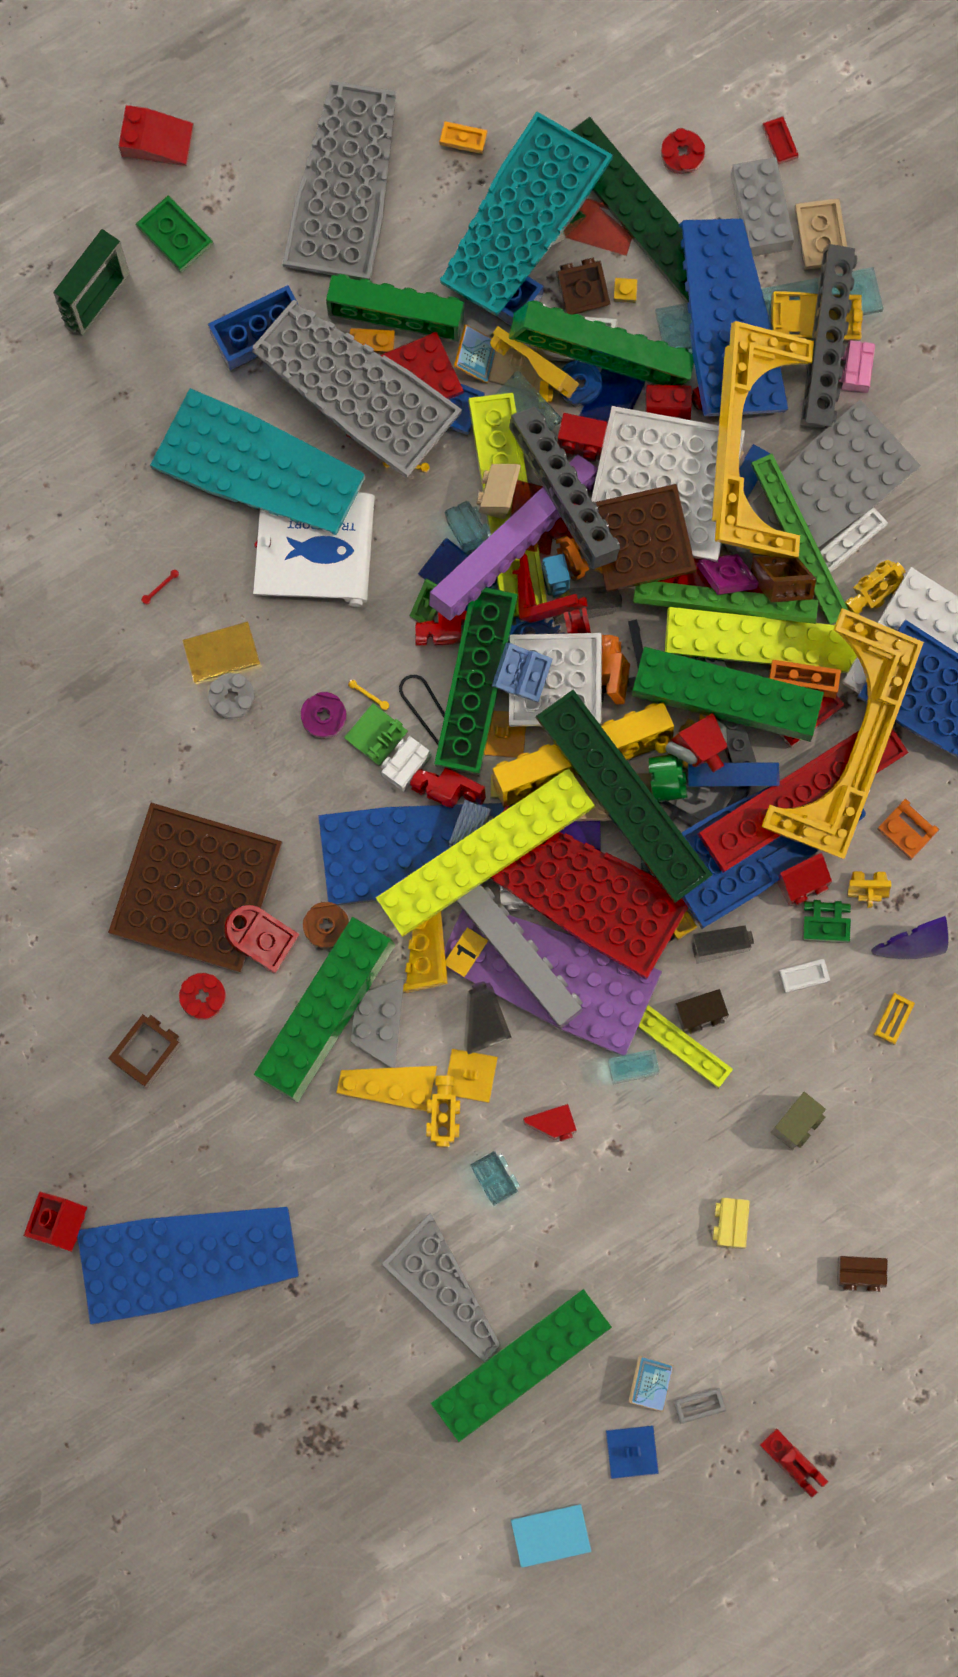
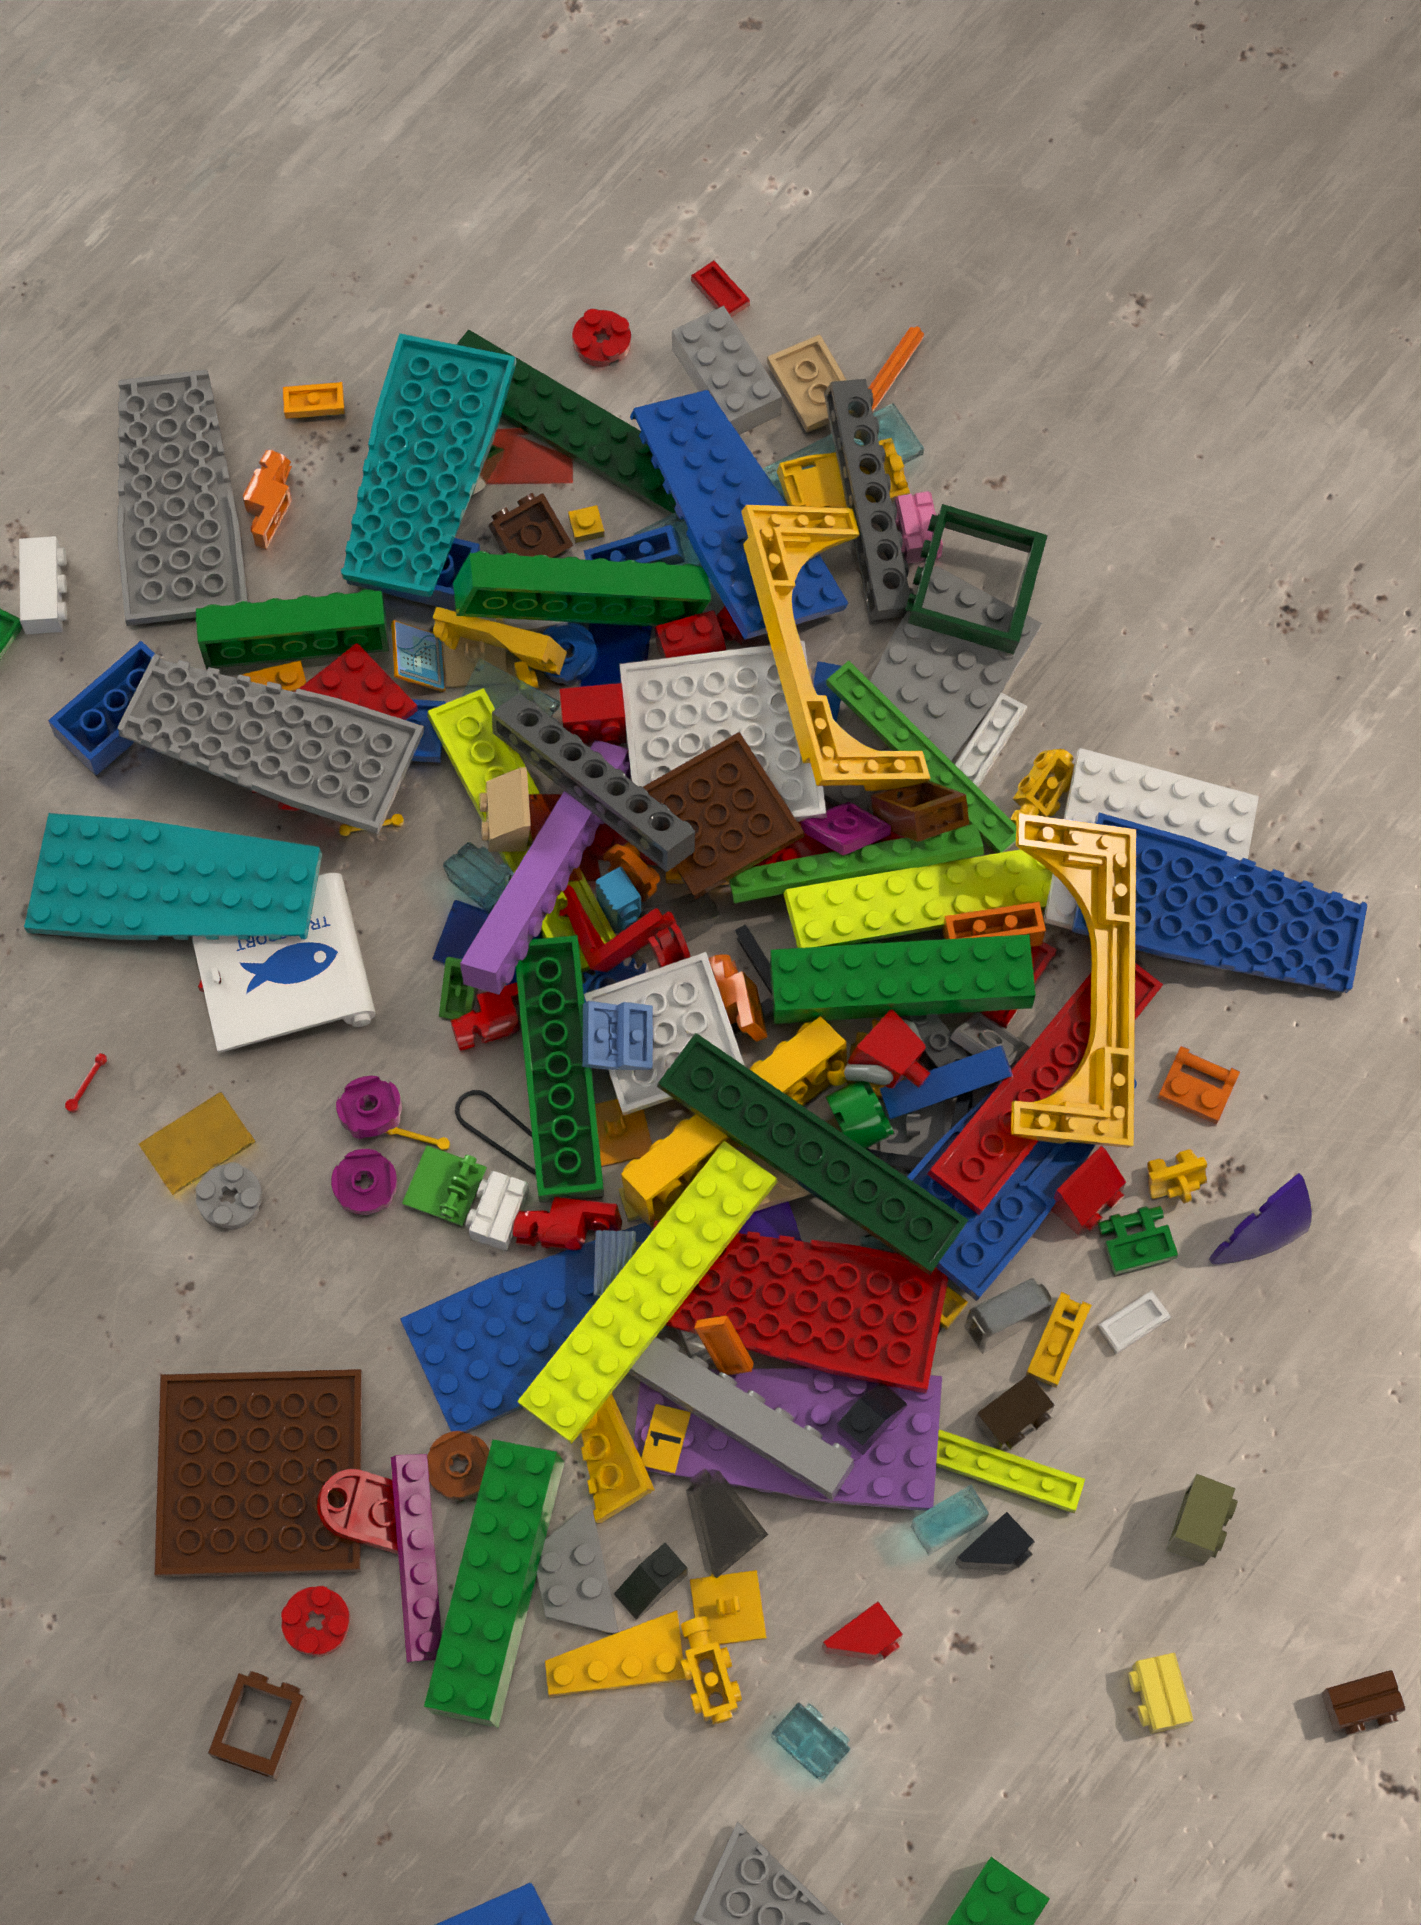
camera: 20 degrees left, 10 degrees down
yellow tile [874,993,915,1045] -> none
none -> white brick [19,536,67,634]
none -> orange plate [243,450,292,550]
none -> magenta plate [336,1075,402,1139]
none -> magenta plate [391,1454,442,1663]
none -> blue brick [584,525,686,565]
none -> pearl dark grey slope [614,1543,688,1620]
none -> orange tile [695,1316,754,1375]
none -> black slope [837,1383,907,1455]
none -> orange axle [868,326,924,412]
none -> dark green window [905,504,1048,655]
none -> light grey tile [950,1012,1030,1068]
none -> black slope [955,1512,1035,1571]
none -> yellow plate [1026,1292,1092,1388]

